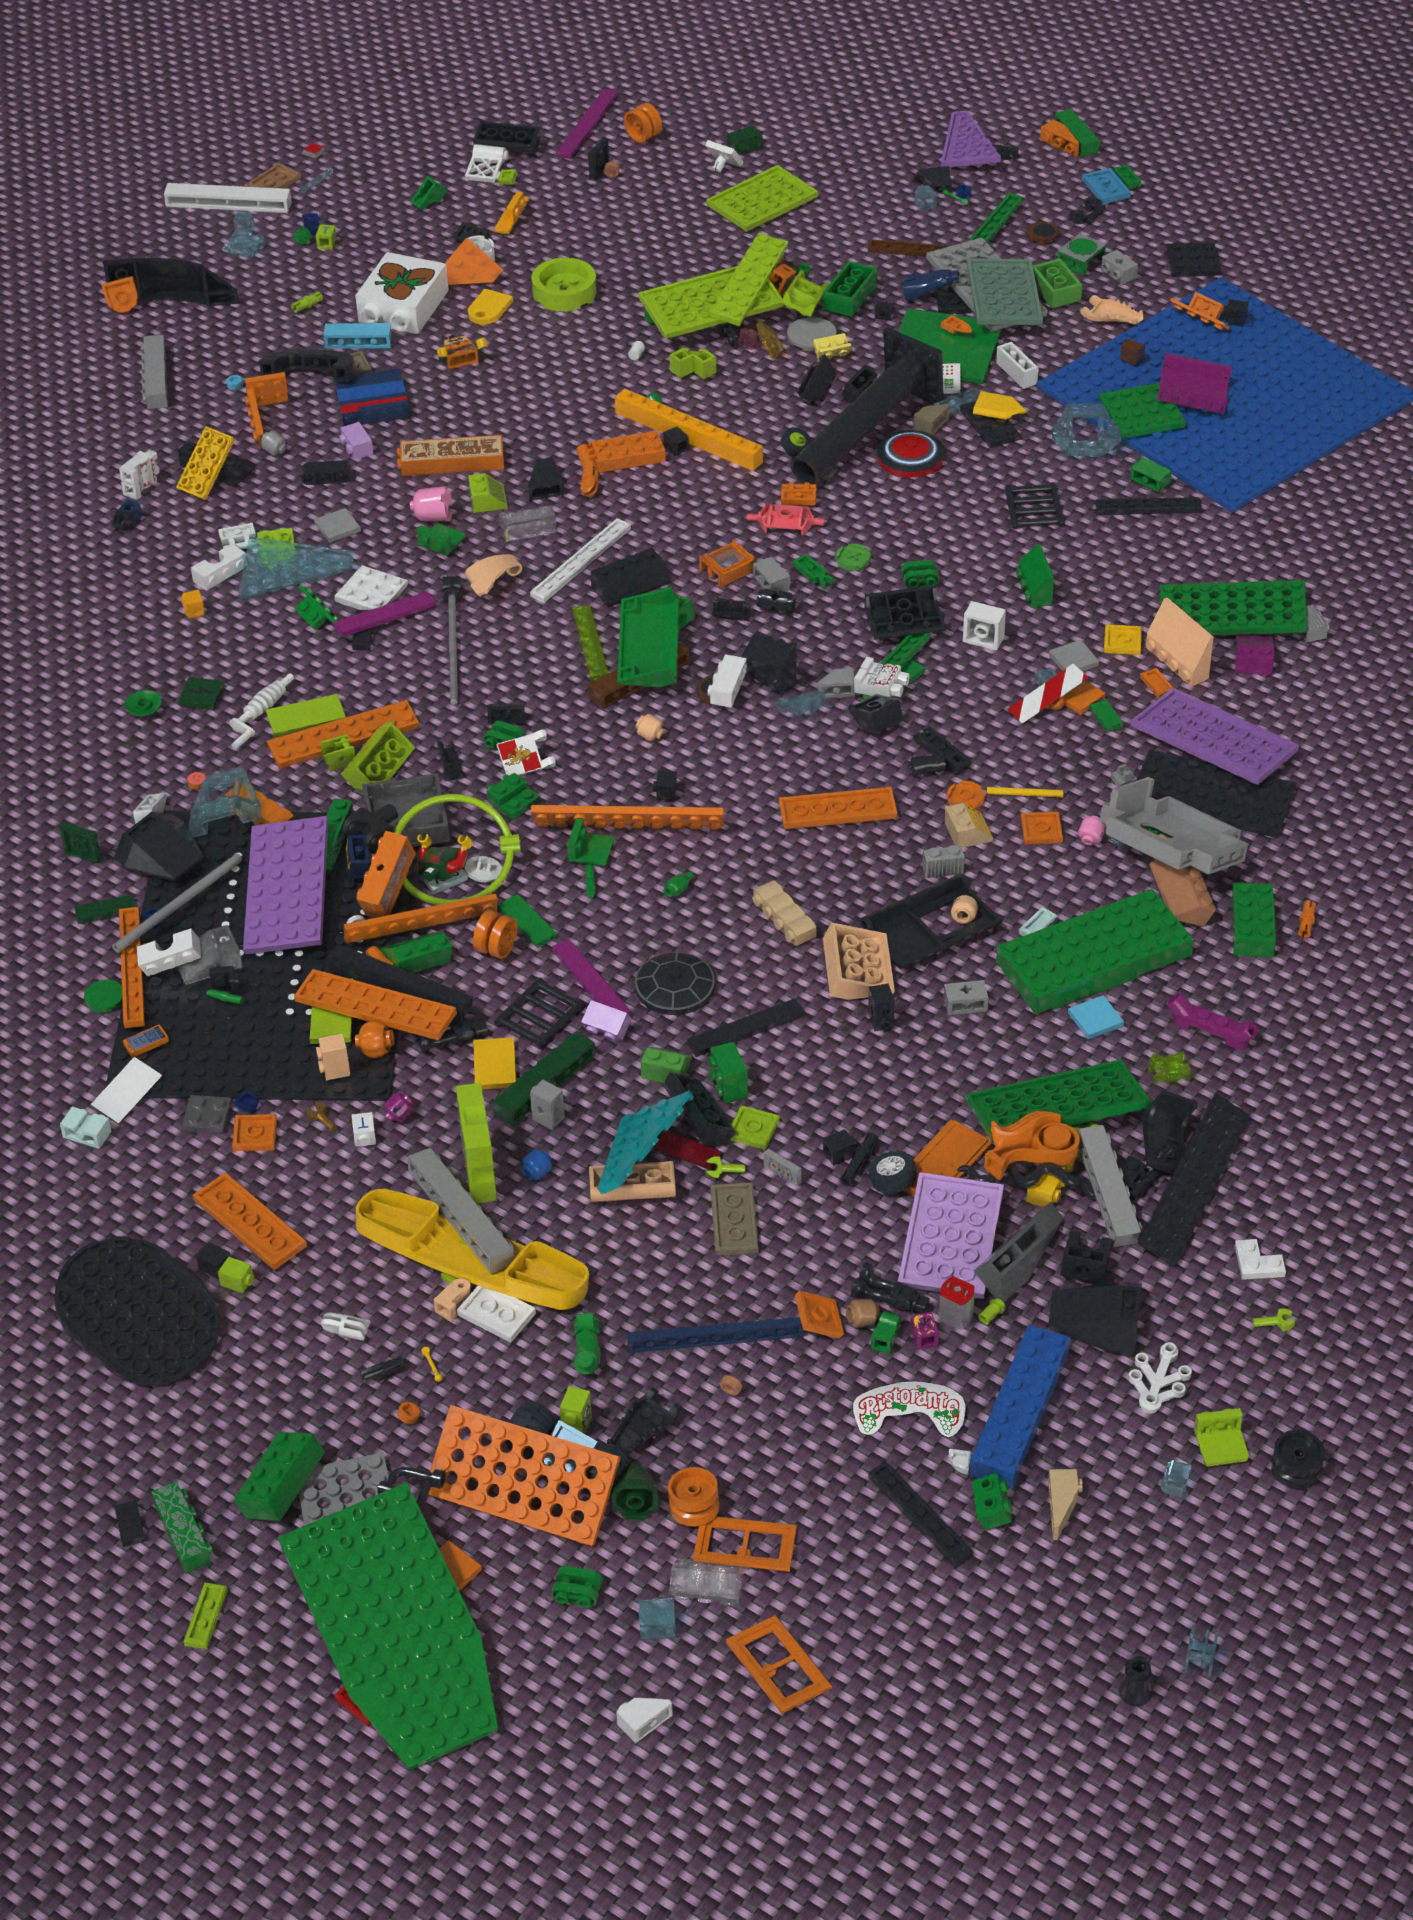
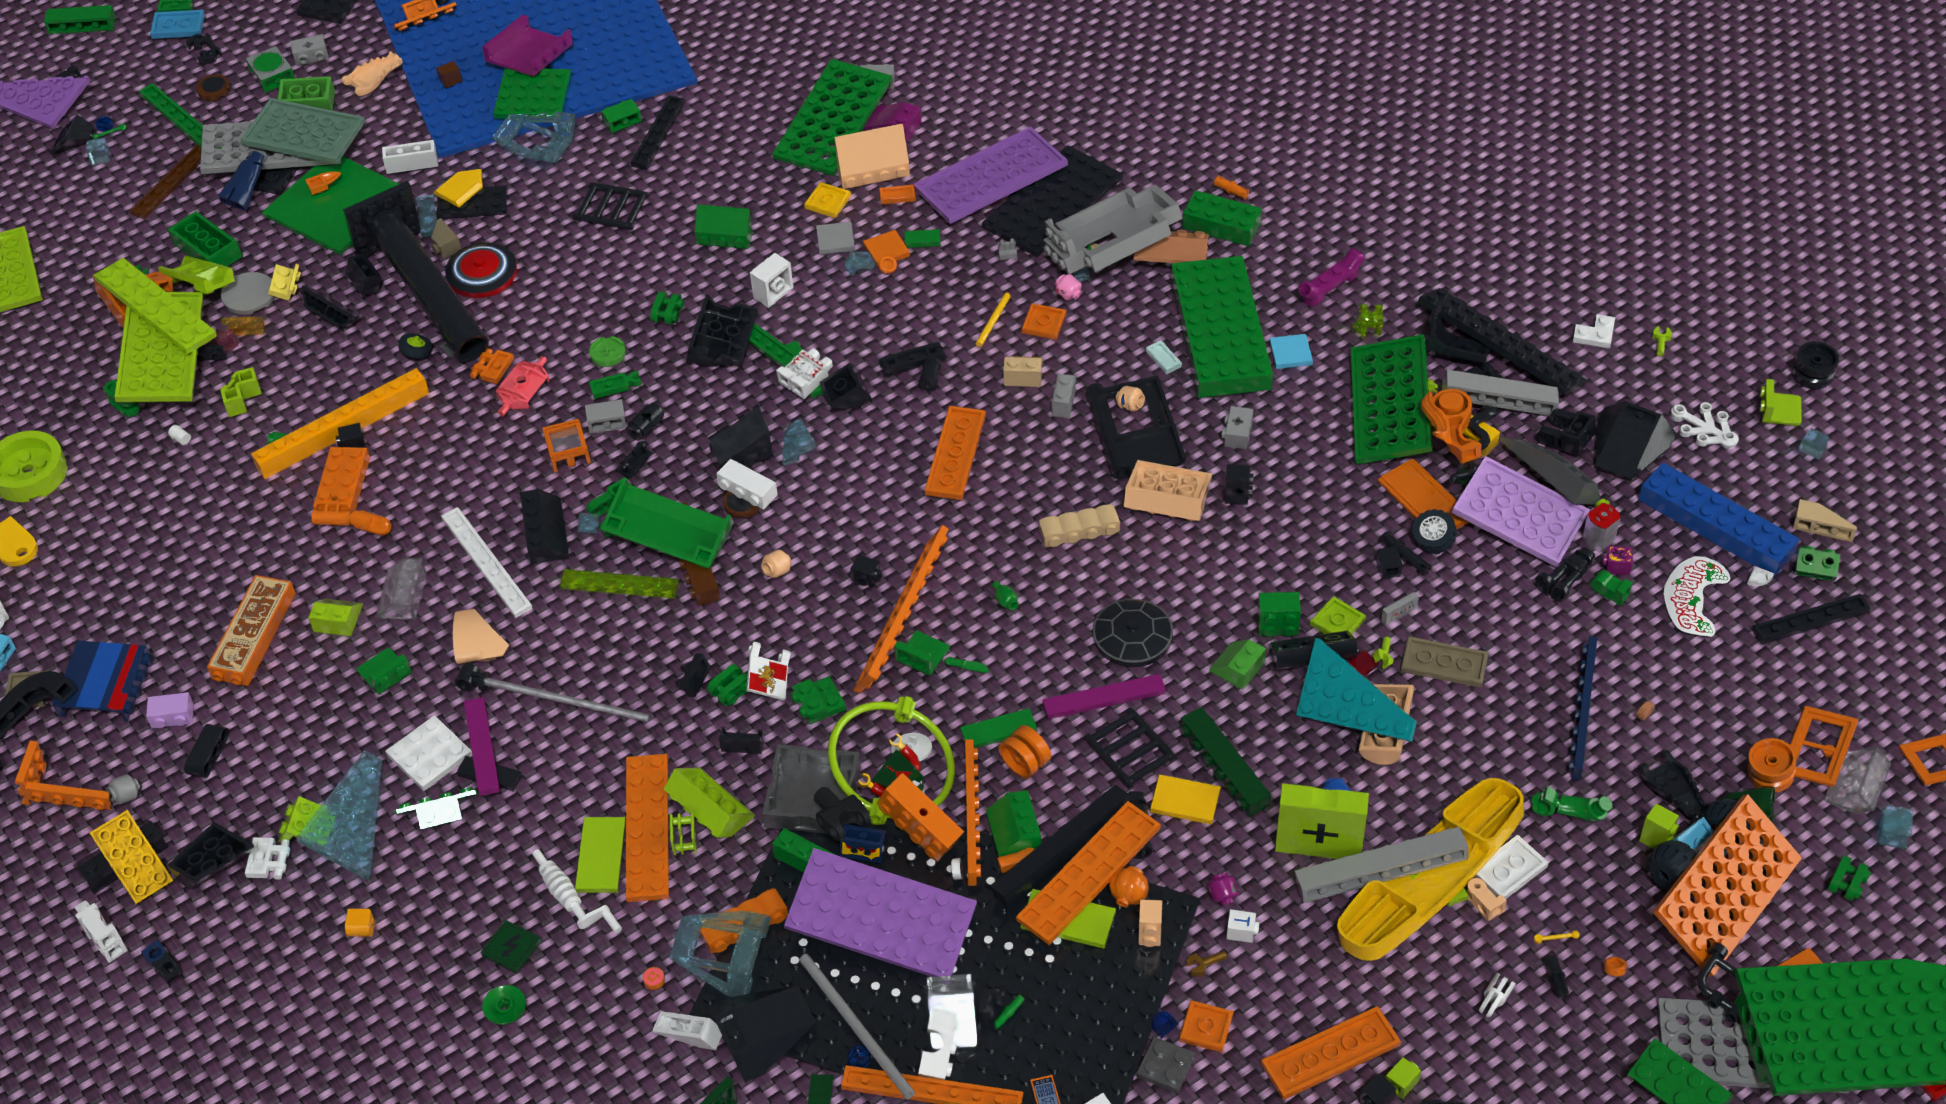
camera: 70 degrees left, 5 degrees up
white arch [191,544,248,591] -> none
light grey tile [314,508,361,543] -> none
bright pink cylinder [410,486,452,522] -> none
torso [437,335,487,369] -> none
black slope [528,457,563,501] -> none
light grey brick [530,1079,565,1130] -> none
lavender brick [582,1000,632,1041] -> none
black tile [687,998,804,1057] -> none
orange tile [795,1290,844,1339] -> none
light grey slope [818,668,855,698] -> none
medium nougat head [846,1299,880,1328] -> none
black bracket [875,302,894,320] -> none
orange tile [947,781,985,810] -> none
sticker [1007,664,1089,724] -> none
orange slope [1040,119,1079,157] -> none
none -> black wedge [167,822,254,889]

